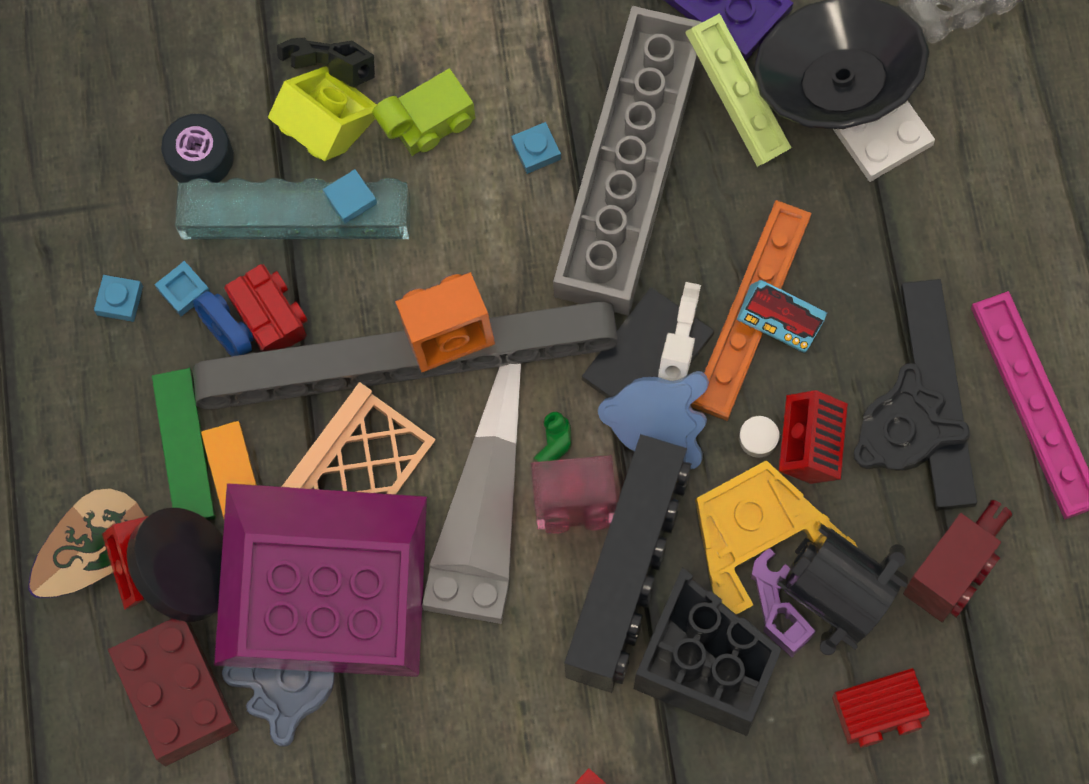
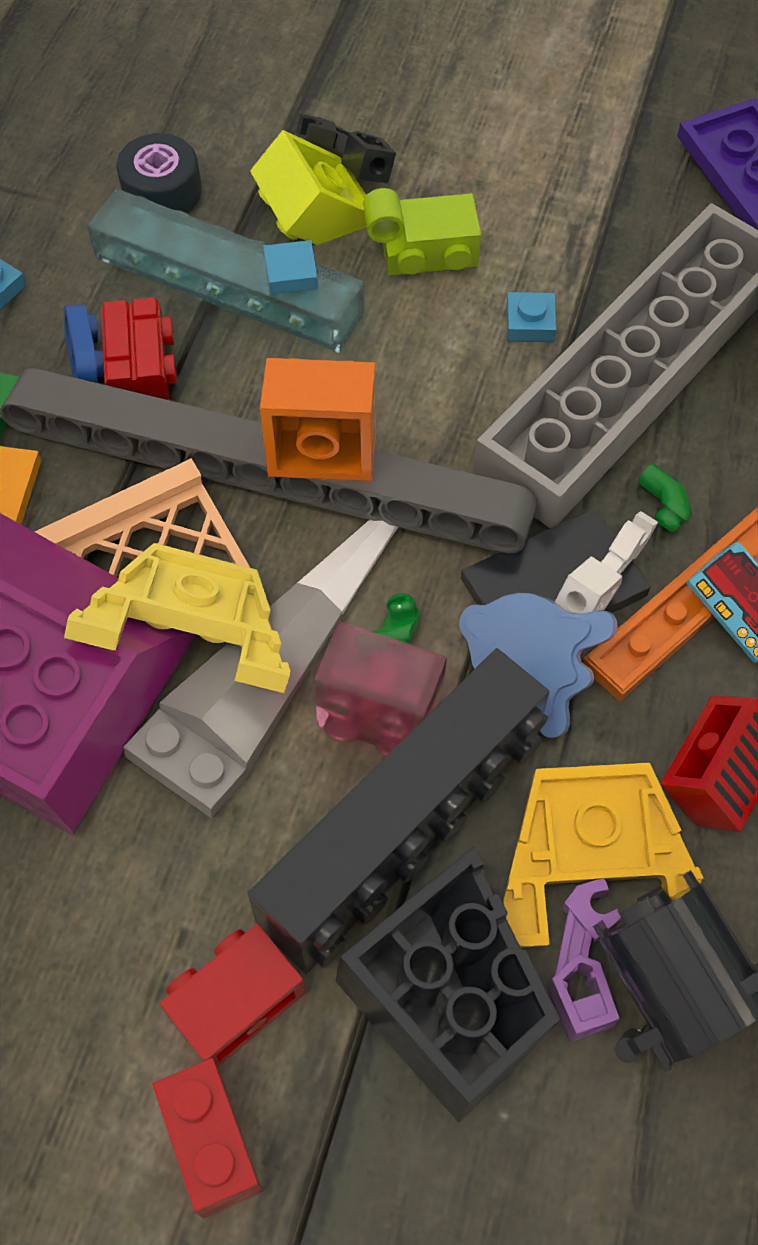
camera: 20 degrees right, 10 degrees down
dark azure plate [154,261,210,317] -> none
white tile [739,416,779,458] -> none
red brick [832,668,930,748] -> none
none -> light yellow wing [64,543,290,693]
none -> red brick [159,923,306,1067]
none -> green arm [638,463,692,533]

